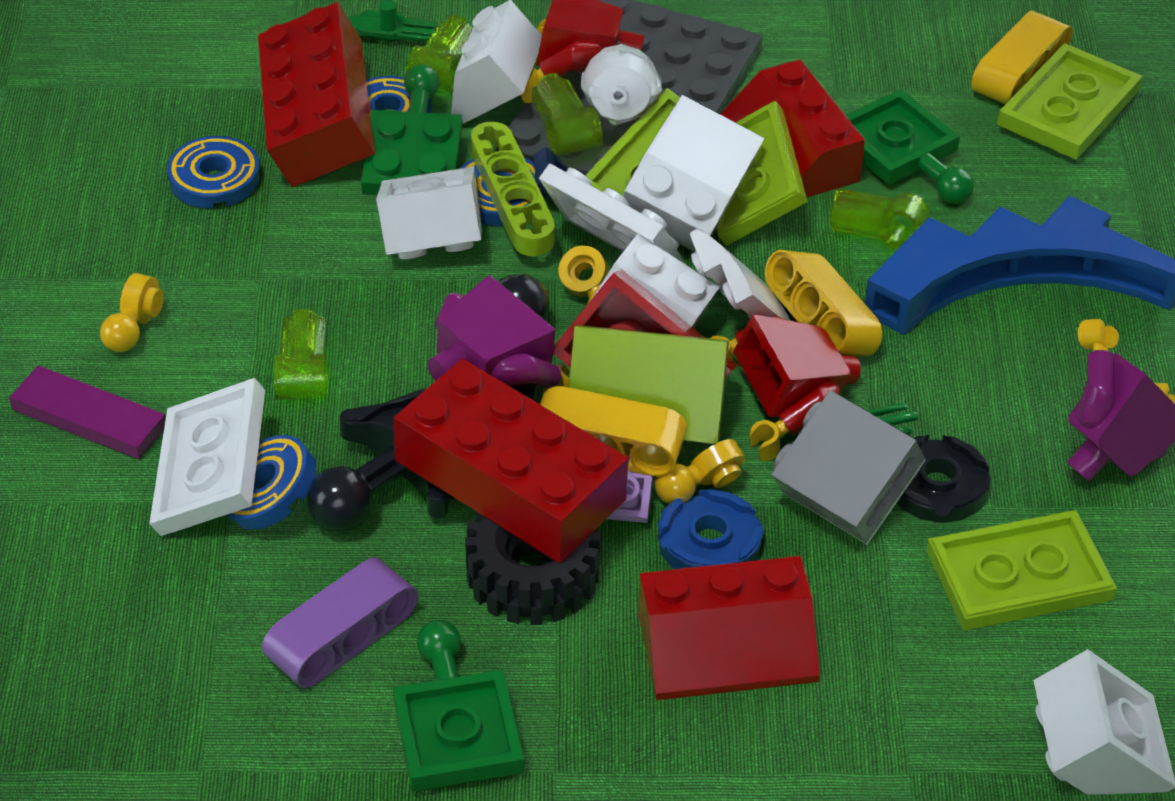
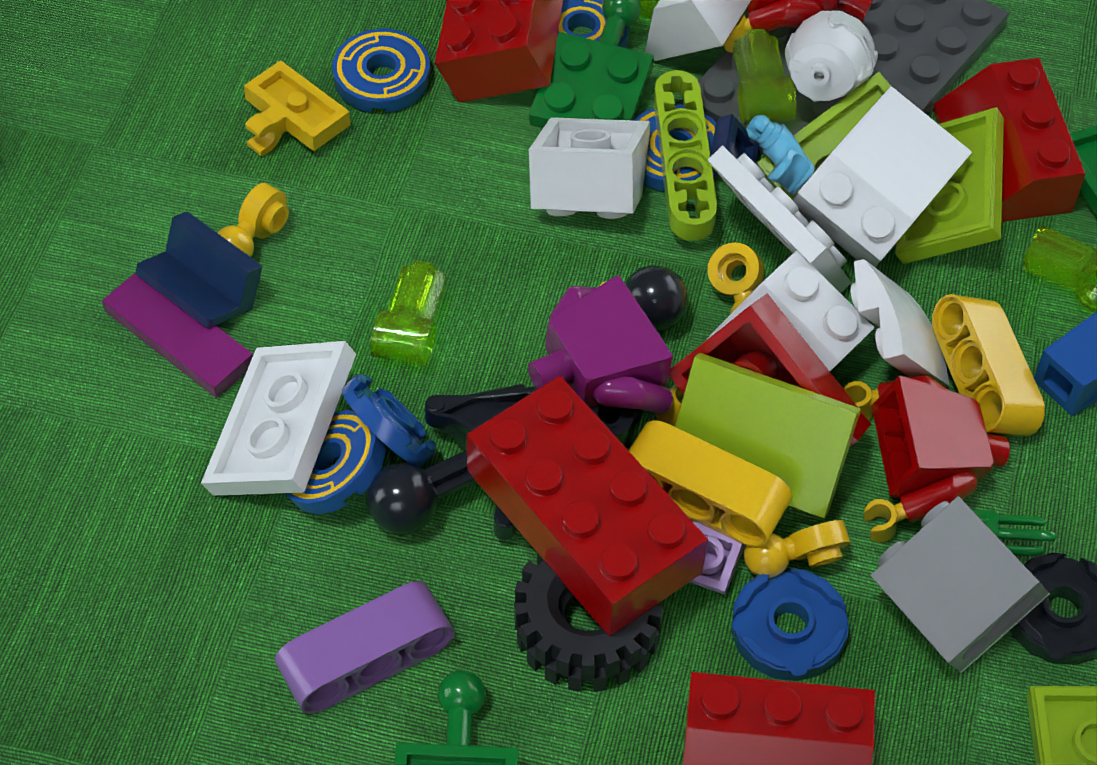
camera: 15 degrees right, 10 degrees up
none -> dark blue panel [135,211,263,328]
none -> yellow plate [244,60,350,156]
none -> blue tile [342,374,436,467]
none -> medium azure piece [746,115,815,195]

